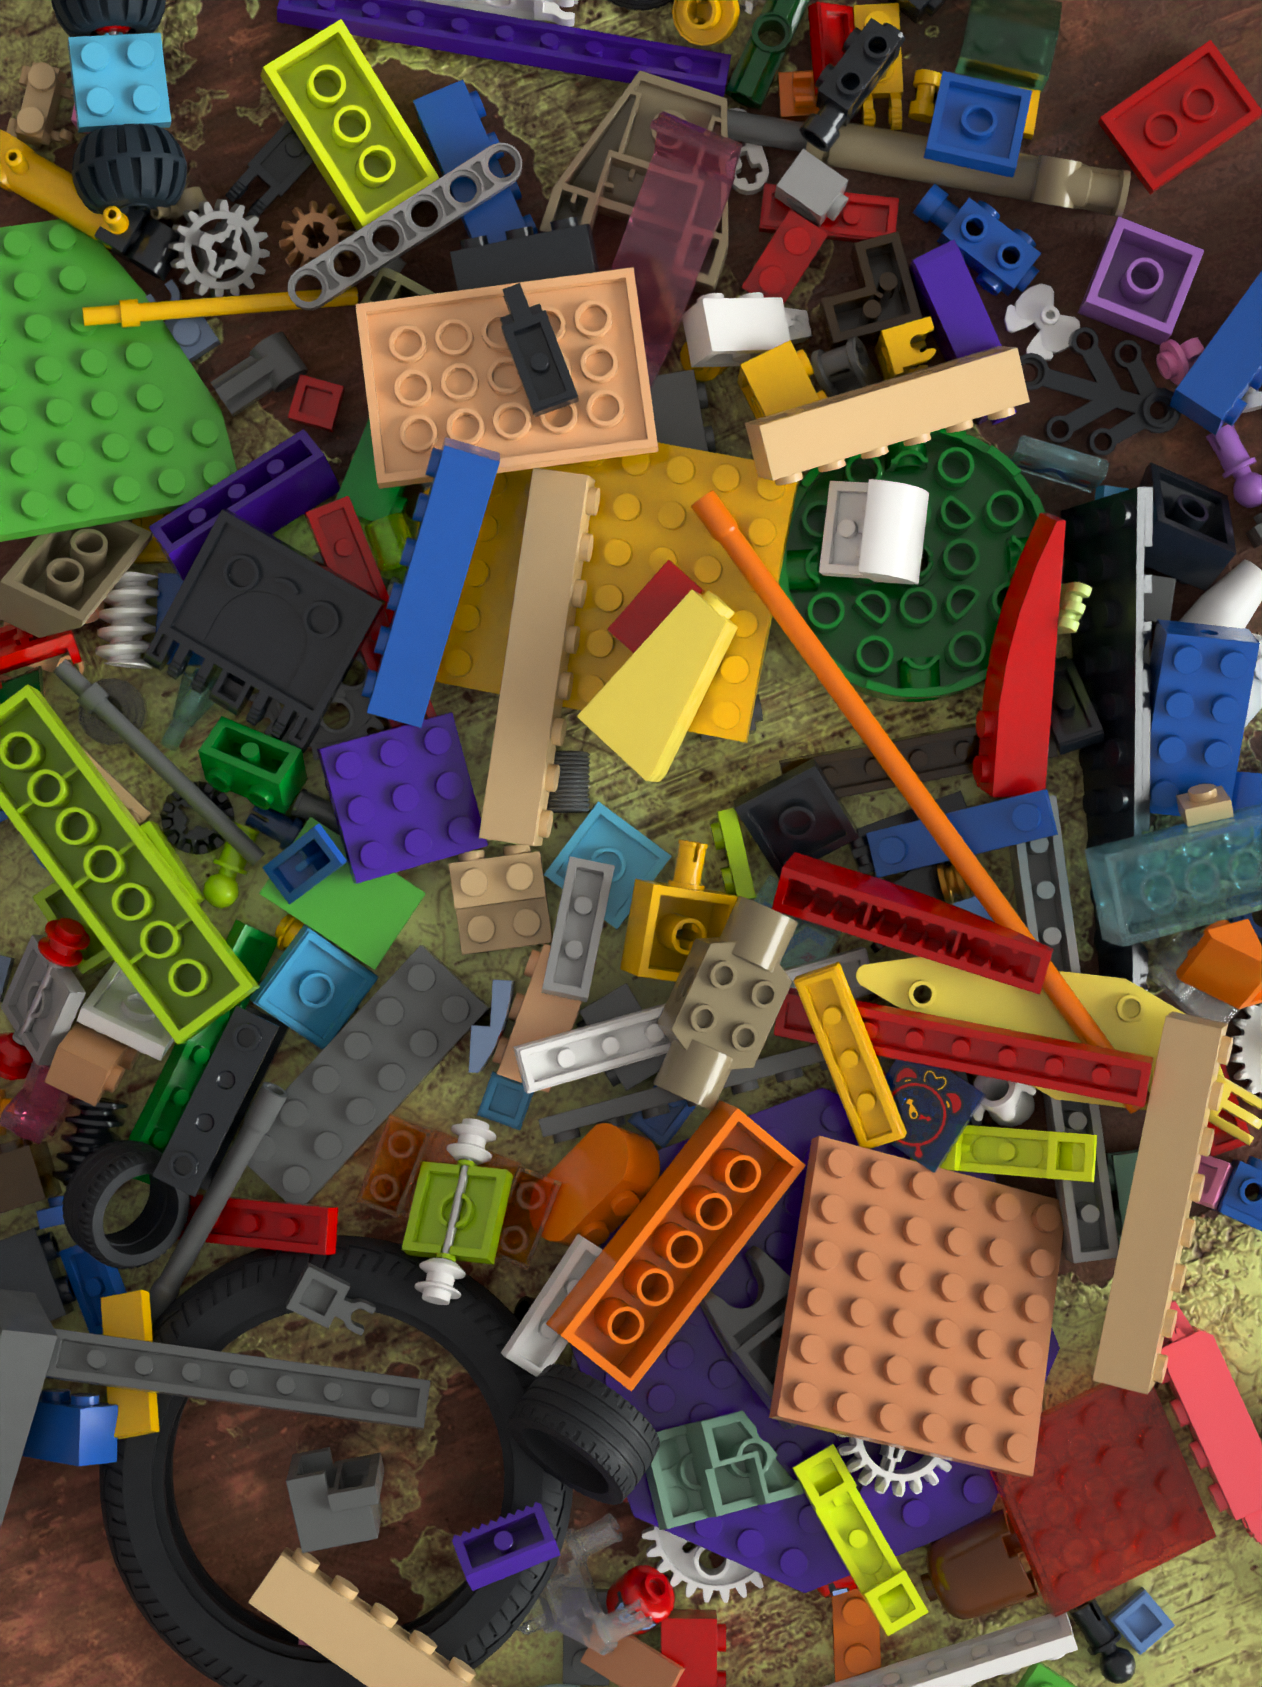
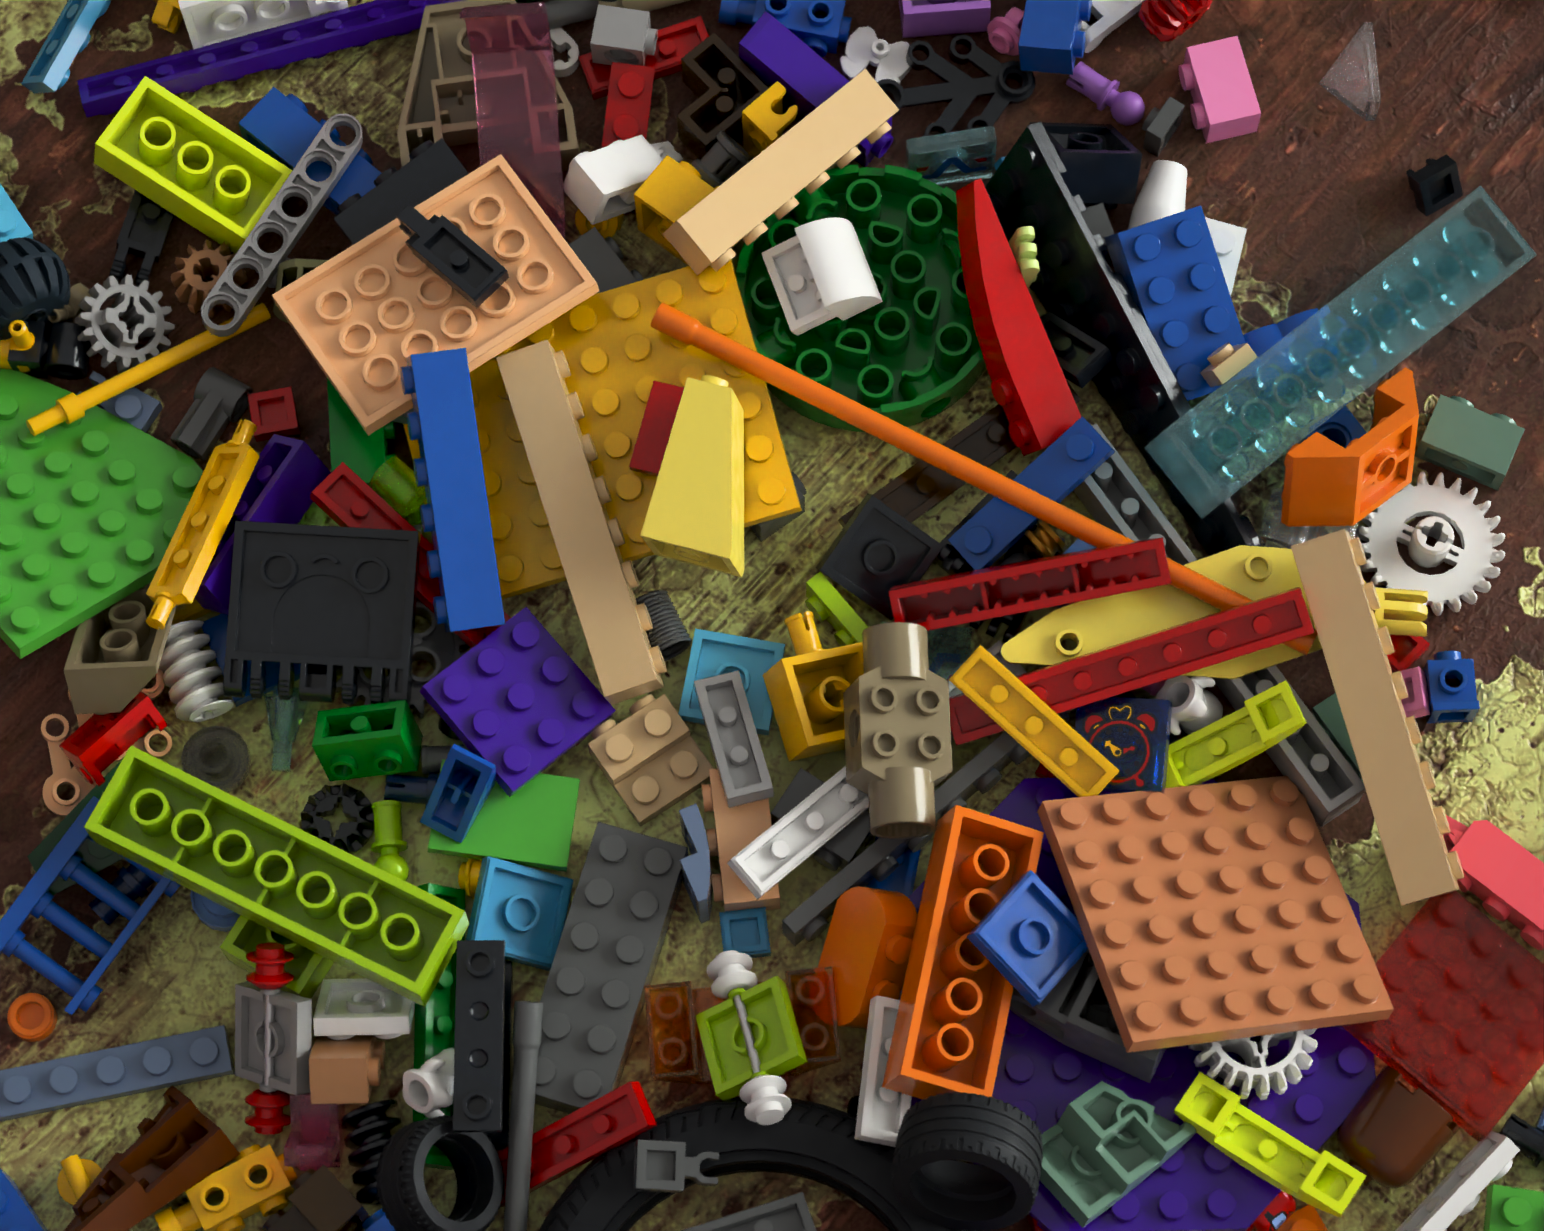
camera: 25 degrees left, 15 degrees down
dark grey bar [53,659,266,867] -> none
none -> yellow plate [146,419,260,630]
none -> white animal [402,1047,454,1119]
none -> blue plate [967,870,1088,1007]

